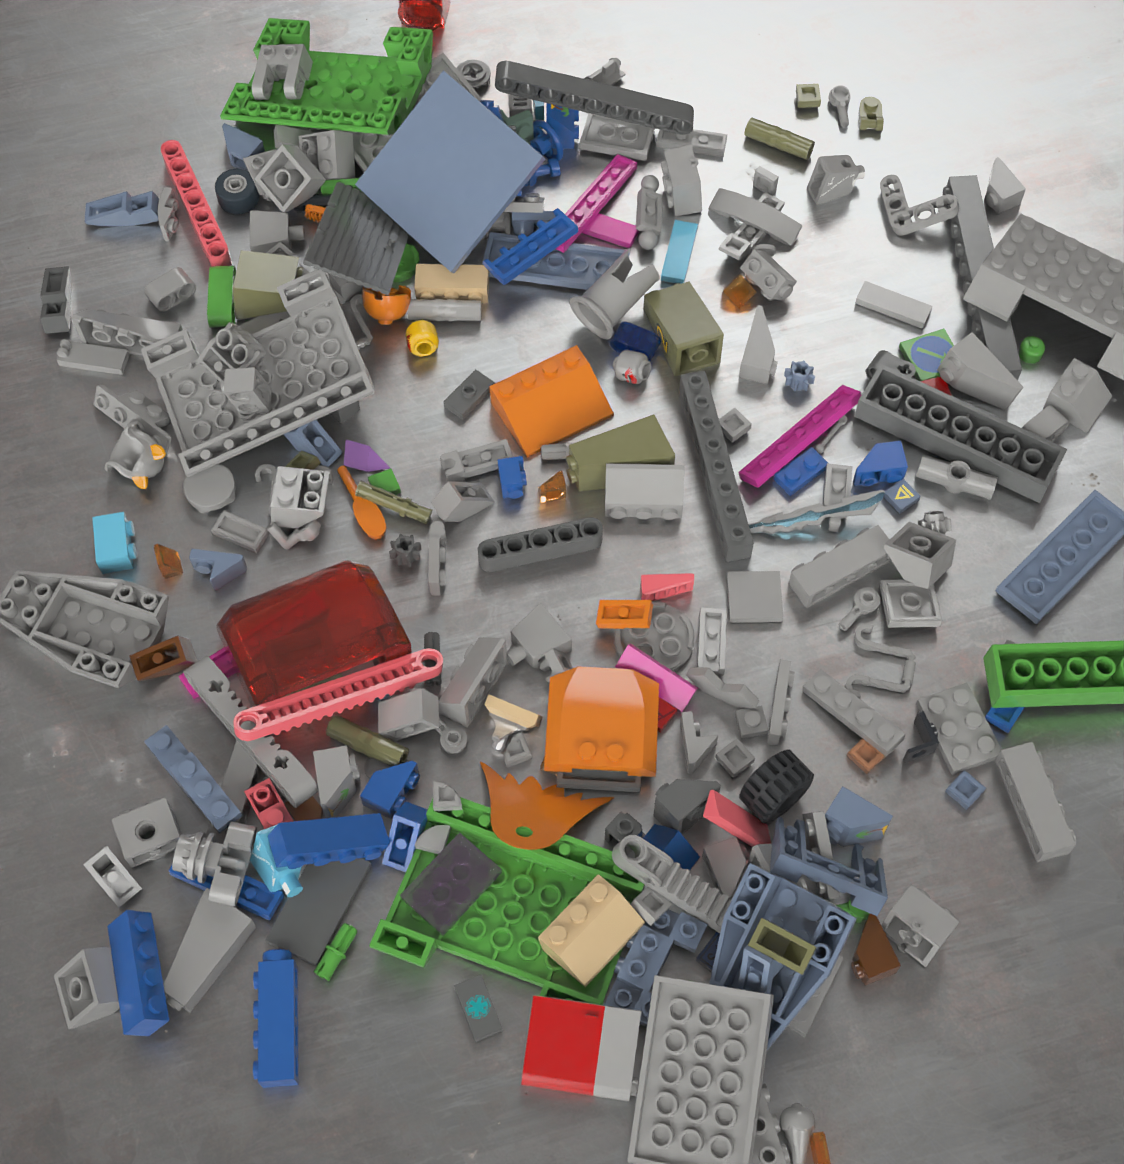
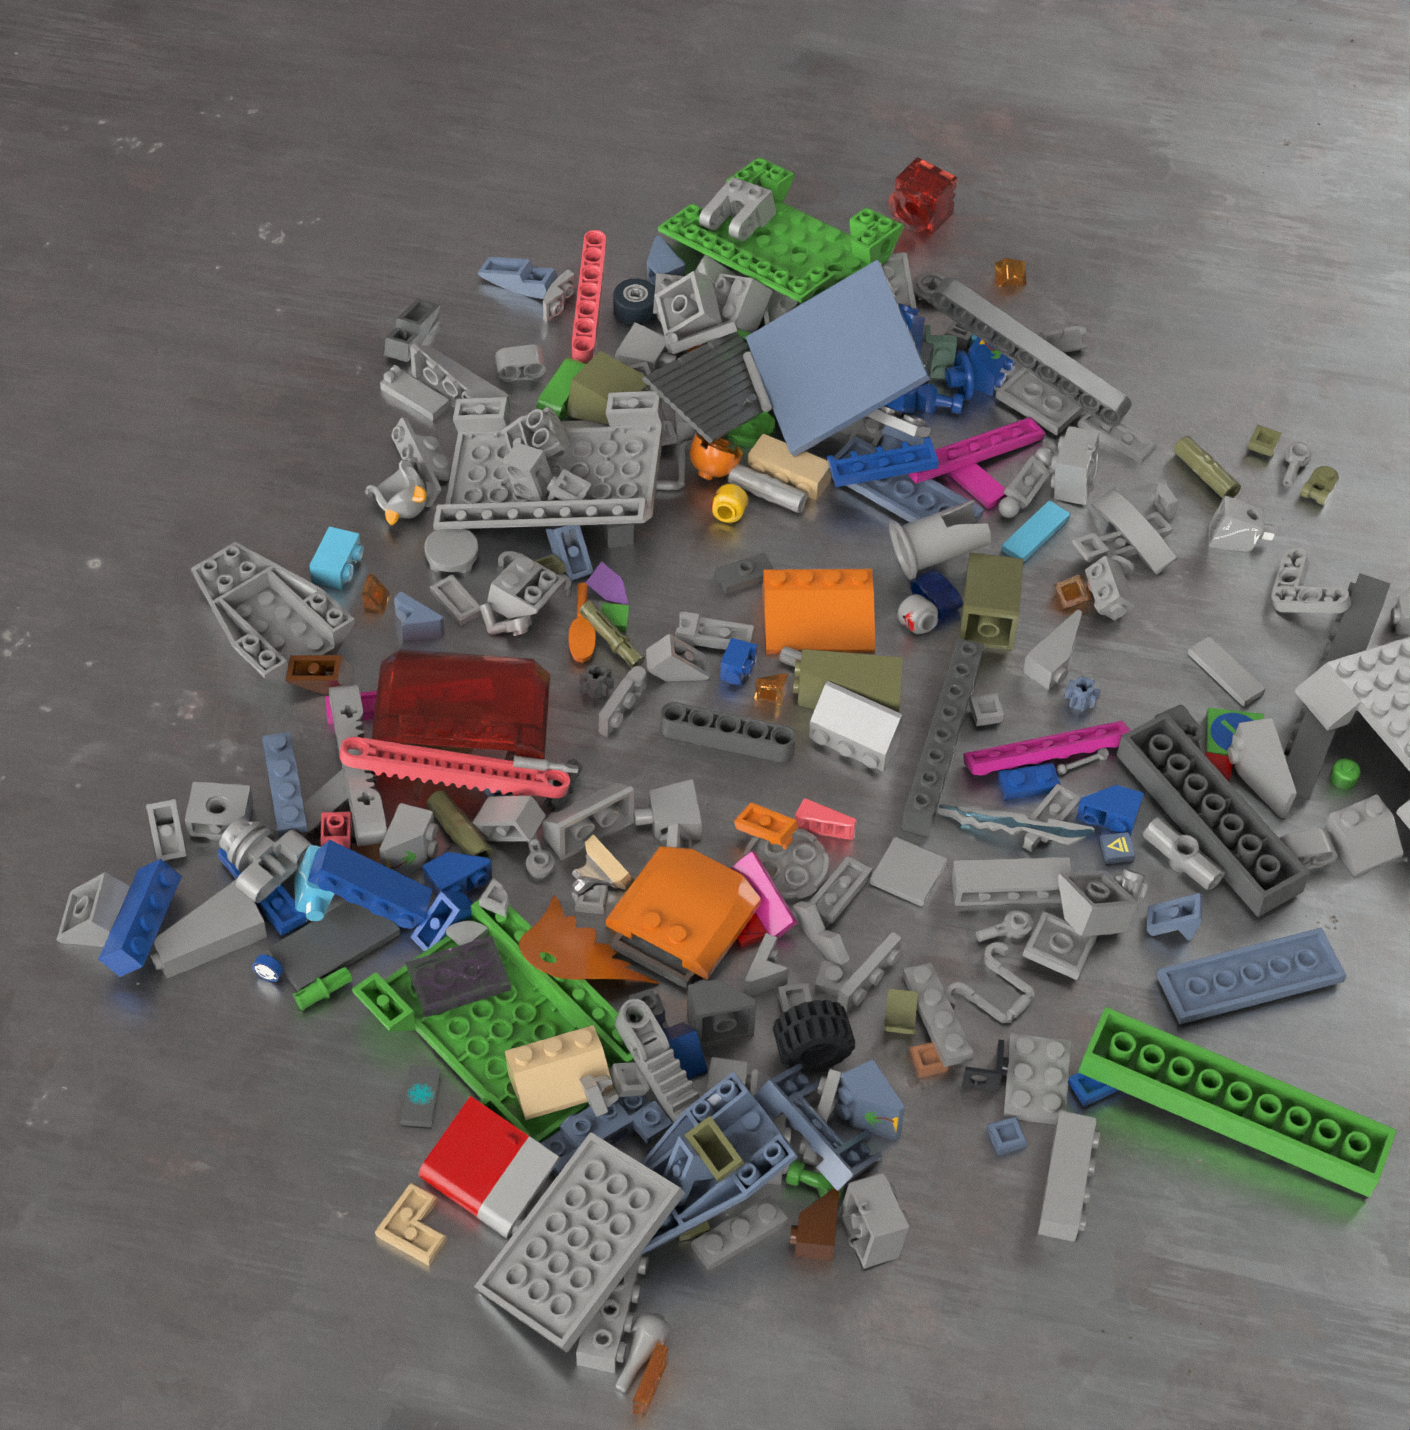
camera: 25 degrees right, 10 degrees down
blue brick [253,959,299,1088] -> none
coral slope [703,790,771,847] -> none
none -> tan tile [375,1182,447,1266]
none -> light grey piece [513,756,578,773]
none -> light grey bracket [546,469,591,501]
none -> light grey tile [579,1074,618,1117]
none -> light grey hinge [664,321,737,354]
none -> light grey bar [743,352,772,412]
none -> olive bracket [884,989,918,1034]
none -> clear orange slope [995,258,1027,287]
none -> sand blue slope [1146,893,1203,941]

